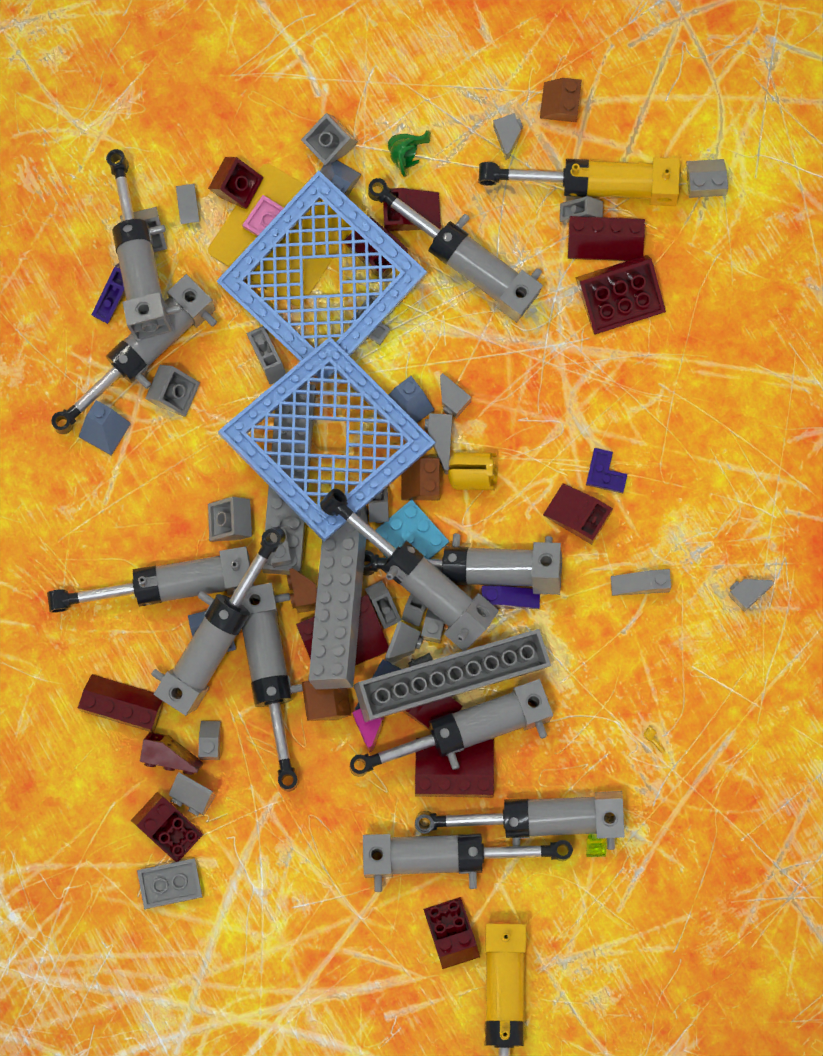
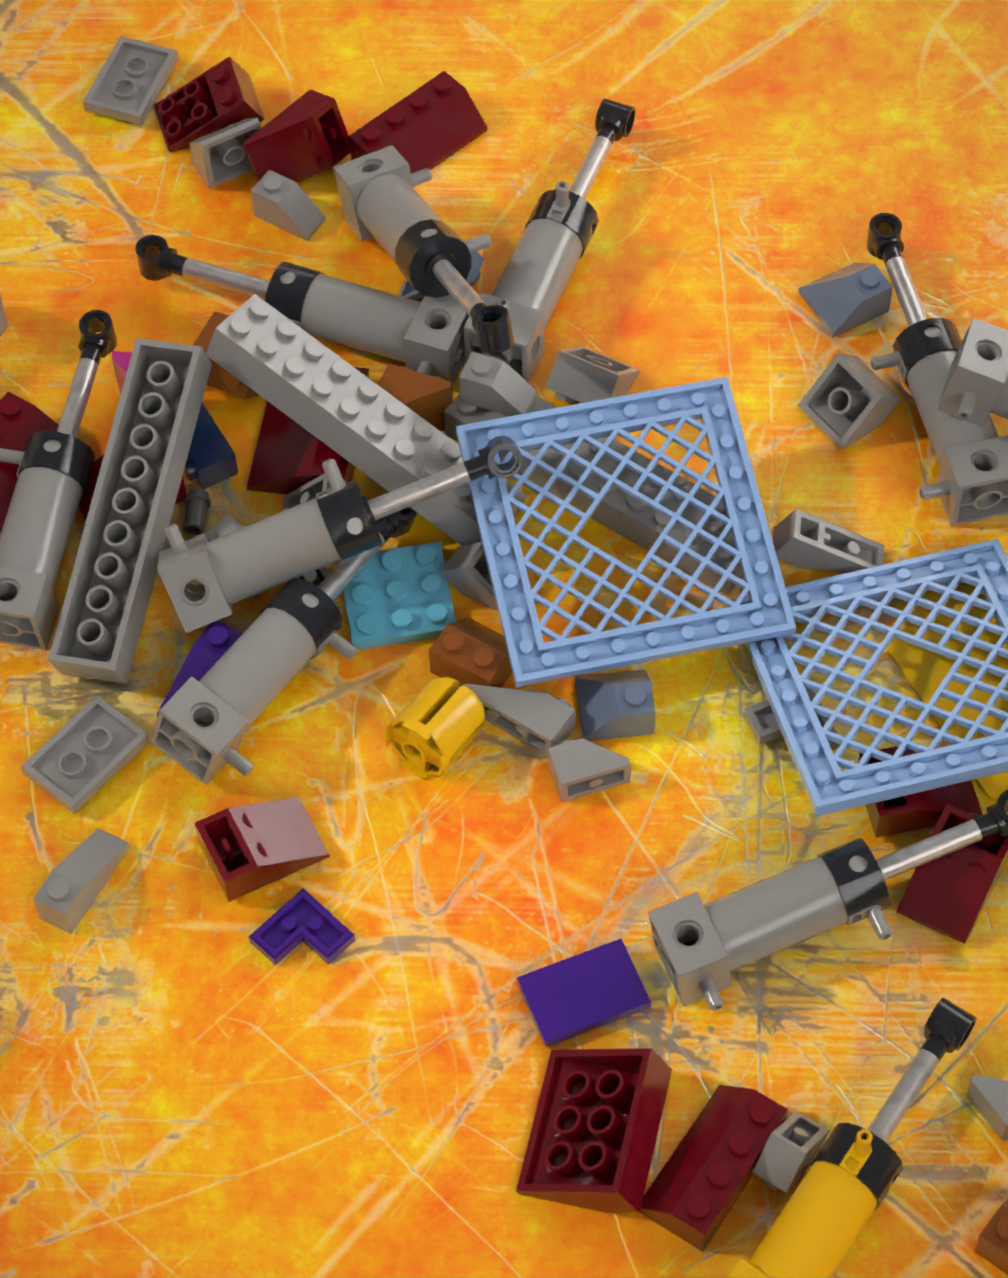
camera: 120 degrees right, 20 degrees down
light grey slope [385,621,423,663] -> none
none -> light grey plate [21,695,150,814]
none -> dark purple tile [517,938,651,1047]

